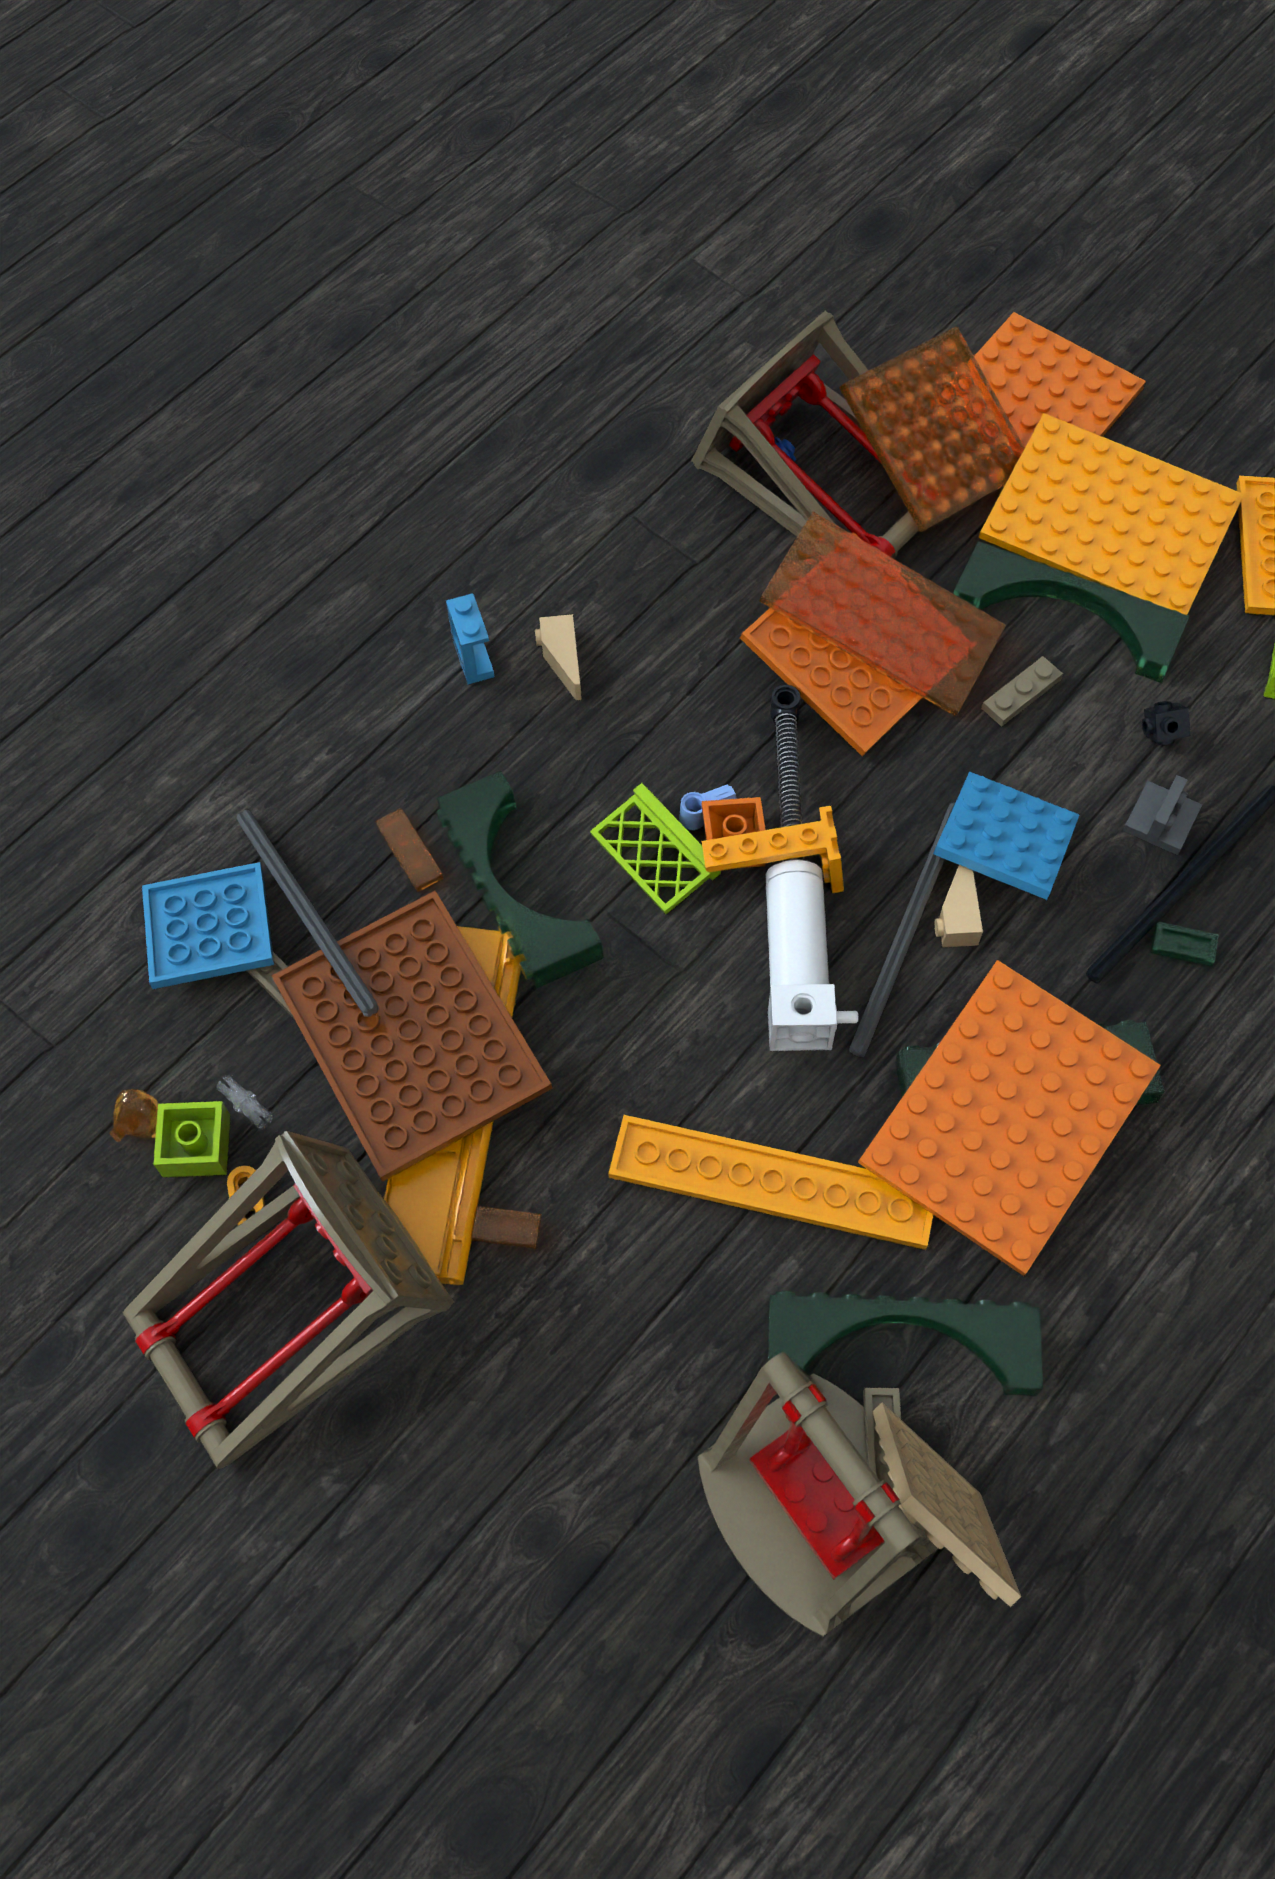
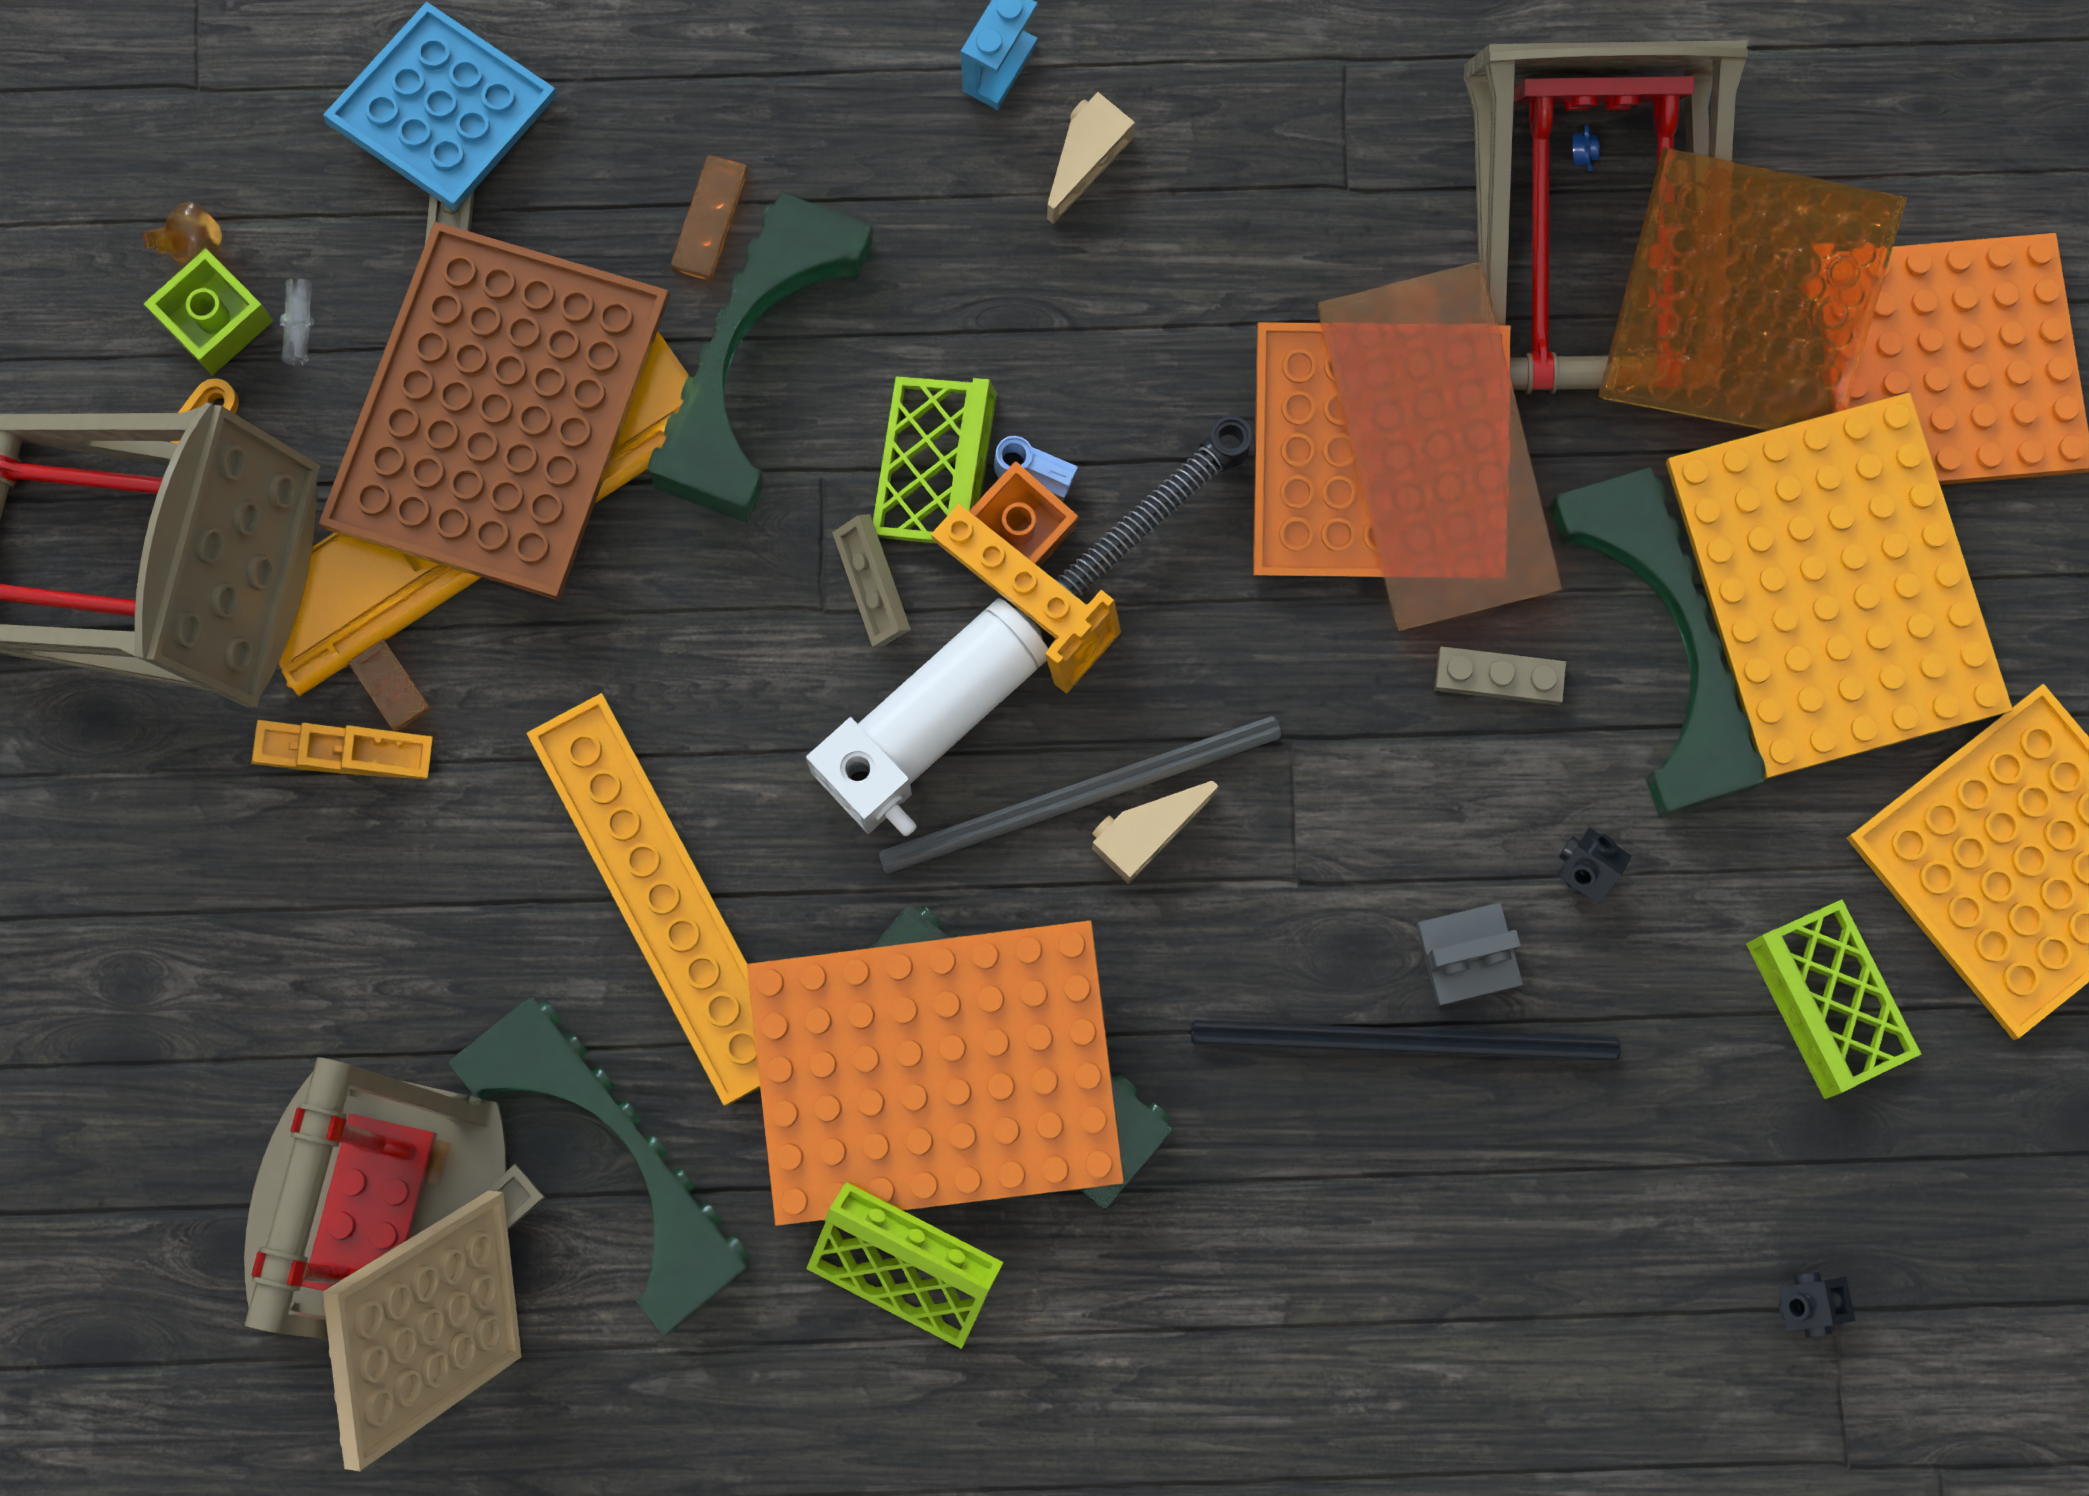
camera: 45 degrees right, 15 degrees up
dark grey axle [236,810,379,1017] -> none
dark azure plate [933,772,1079,900] -> none
clear green plate [1151,921,1219,966] -> none
none -> light orange slope [251,720,433,779]
none -> lime fence [806,1182,1004,1349]
none -> dark tan plate [832,514,911,647]

